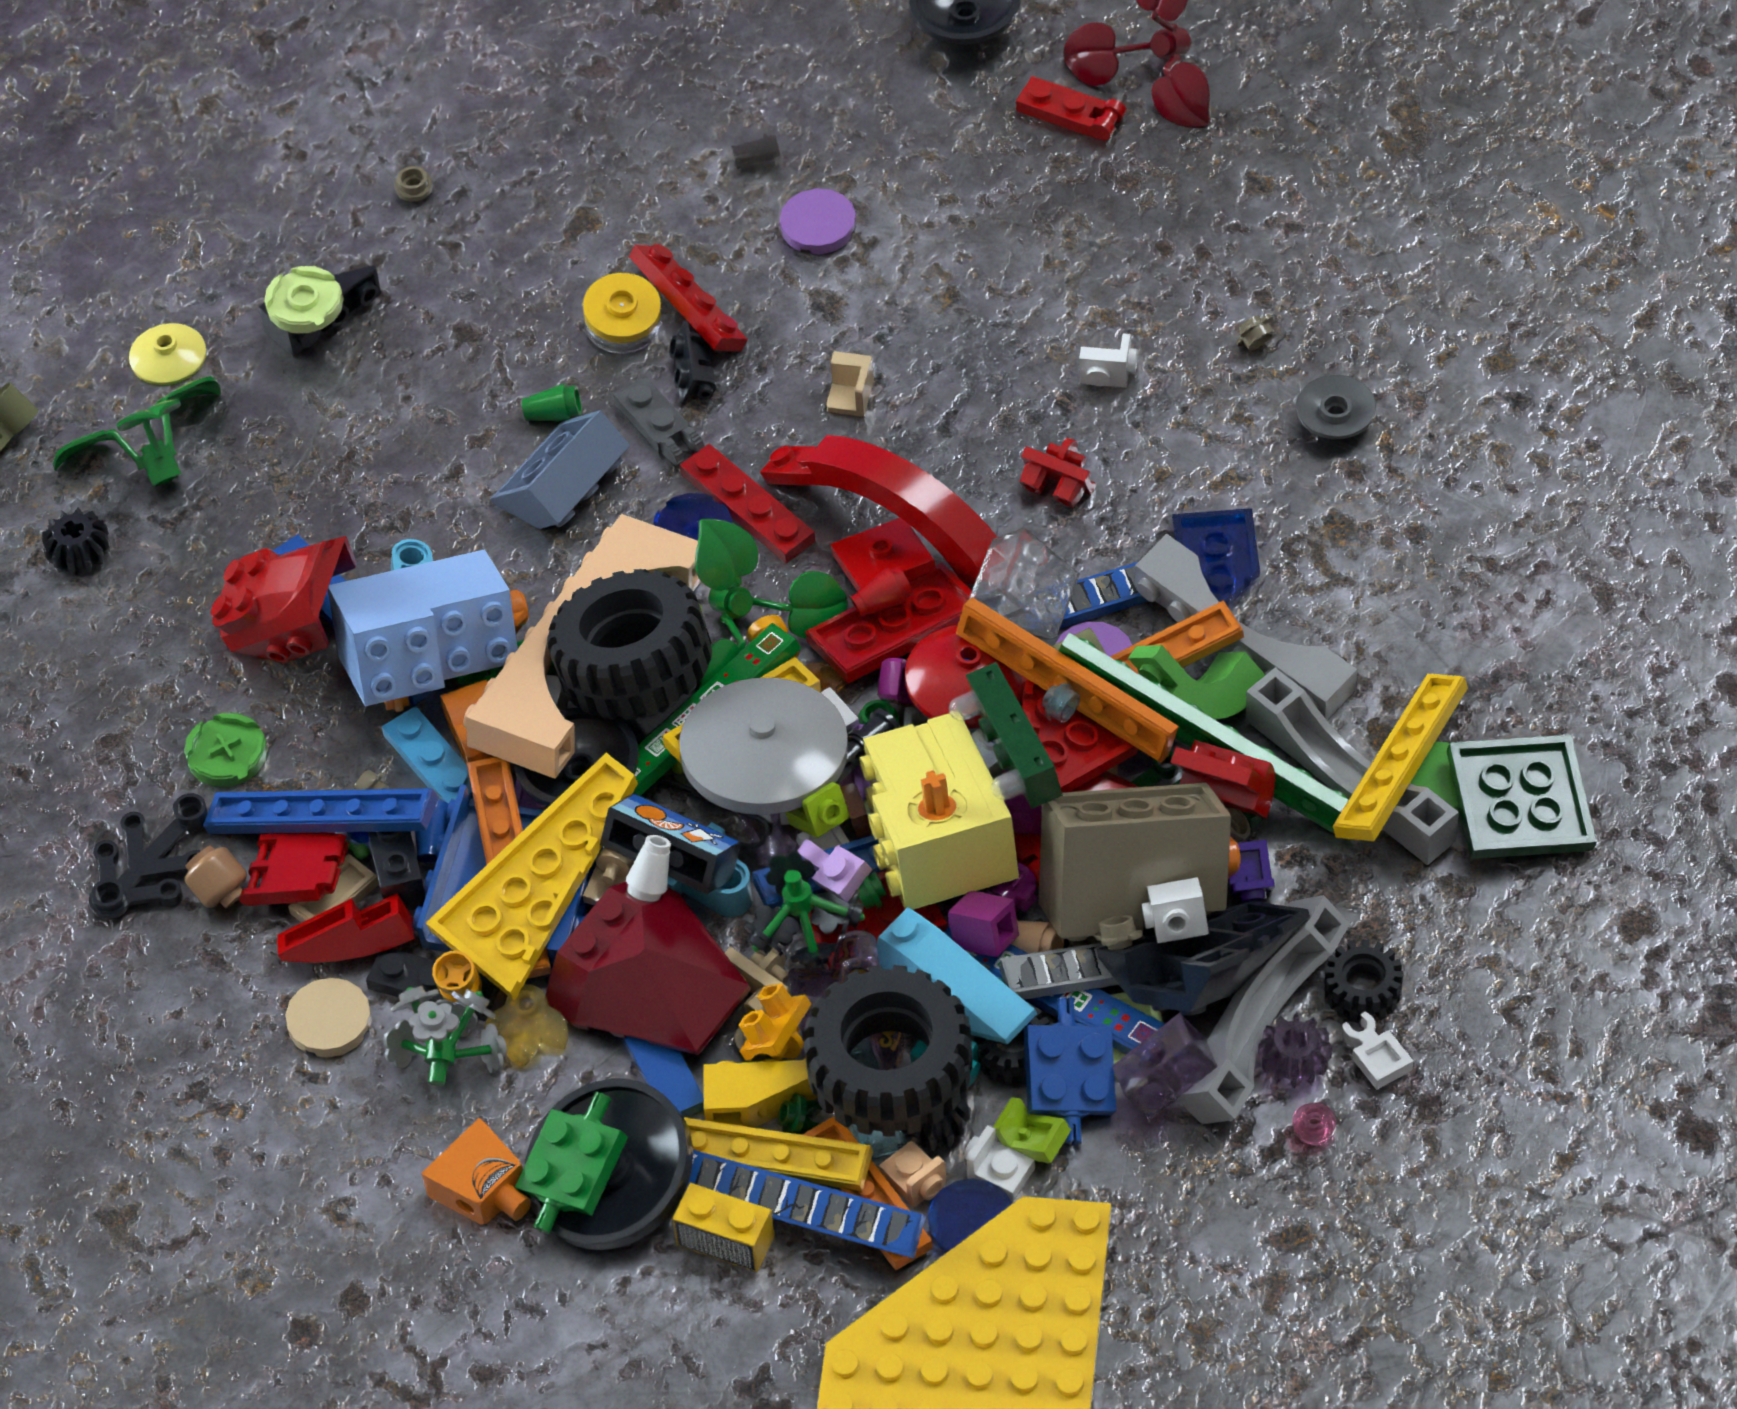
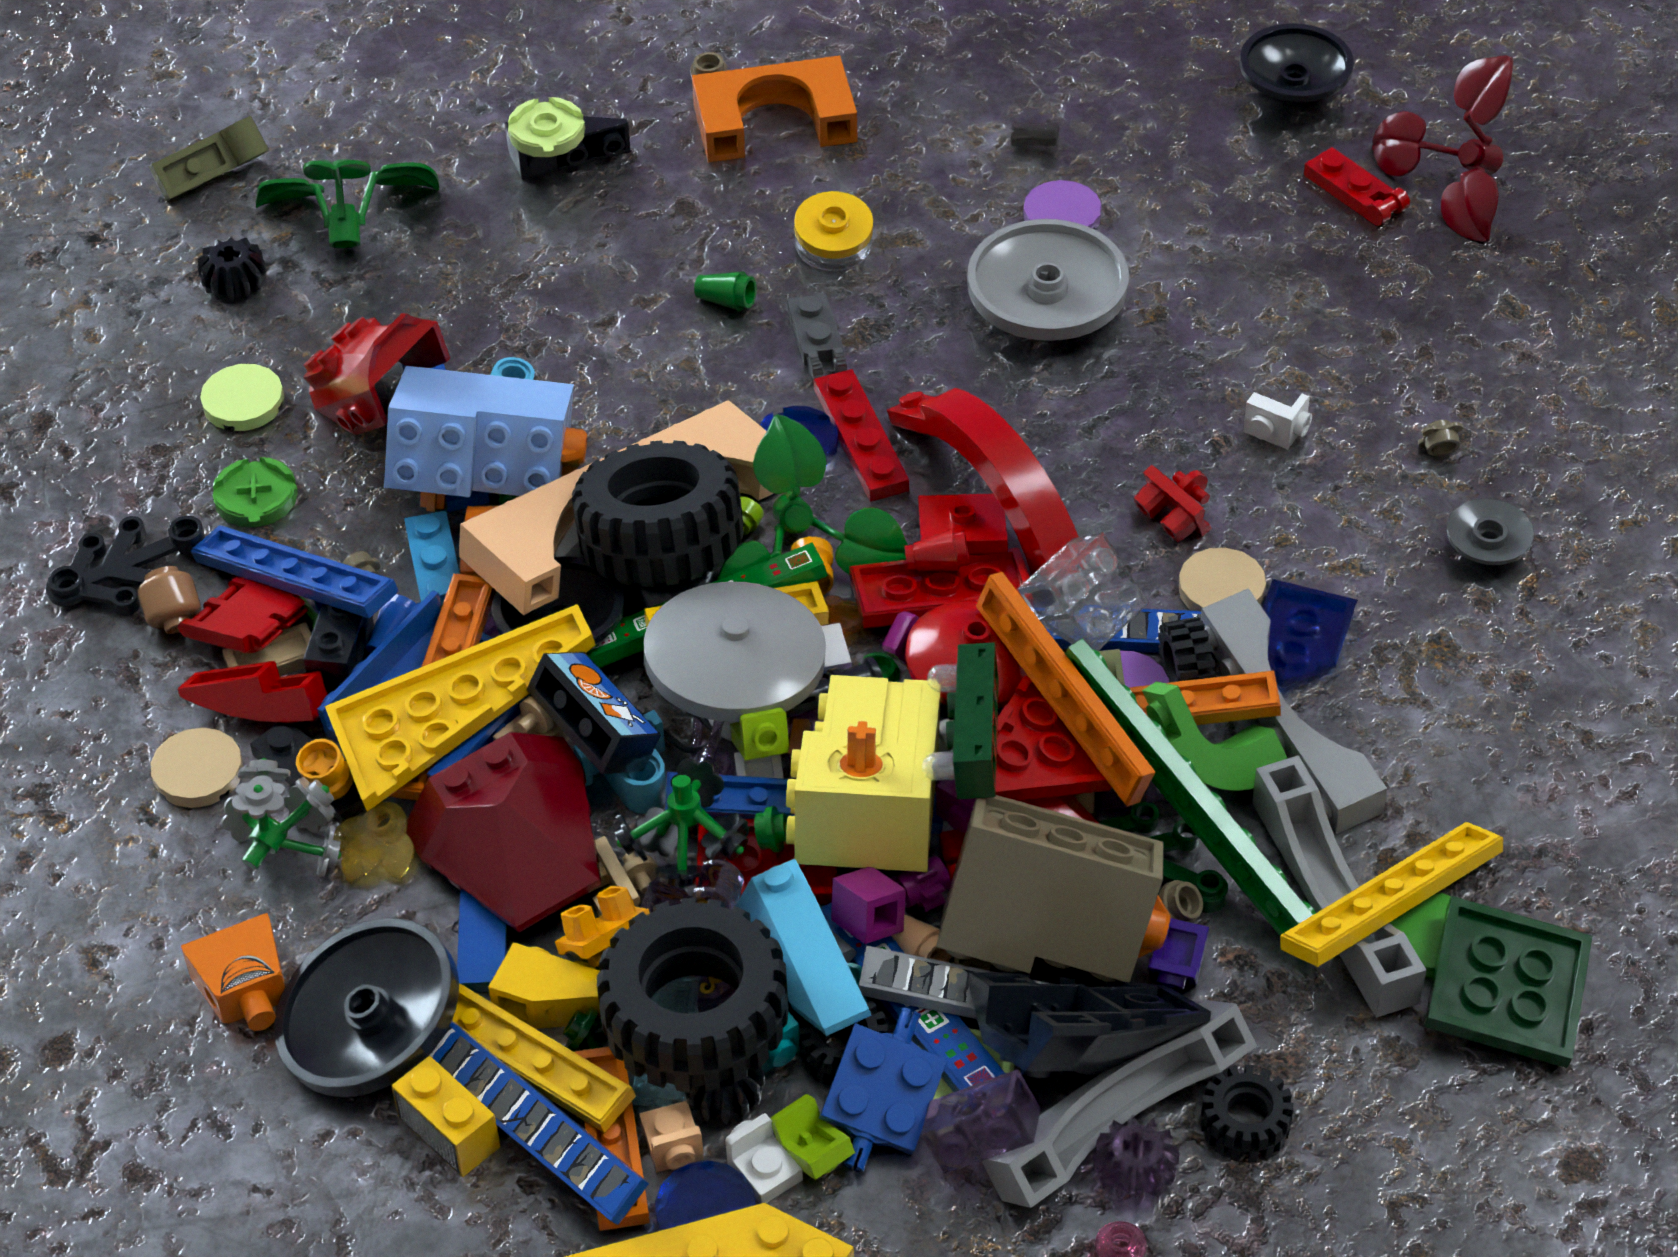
camera: 20 degrees right, 5 degrees down
light yellow dish [129,323,207,386] -> none
sand blue slope [490,410,630,529] -> none
green plate [515,1092,628,1234] -> none
white cone [626,835,671,902] -> none
red plate [628,244,748,352] -> none
black hinge [669,320,716,405] -> none
lavender plate [797,839,873,903] -> none
tan panel [826,351,874,417] -> none
clear light blue plate [1042,683,1080,723] -> none
dark tan plate [1095,915,1143,950] -> none
white brick [1141,877,1209,943] -> none
red brick [1170,740,1275,819] -> none
white plate [1342,1012,1413,1090] -> none
none -> yellowish green tile [200,364,285,431]
none -> orange arch [692,55,858,163]
none -> light grey dish [967,219,1129,341]
none -> black tyre [1158,617,1216,683]
none -> tan tile [1179,547,1266,611]

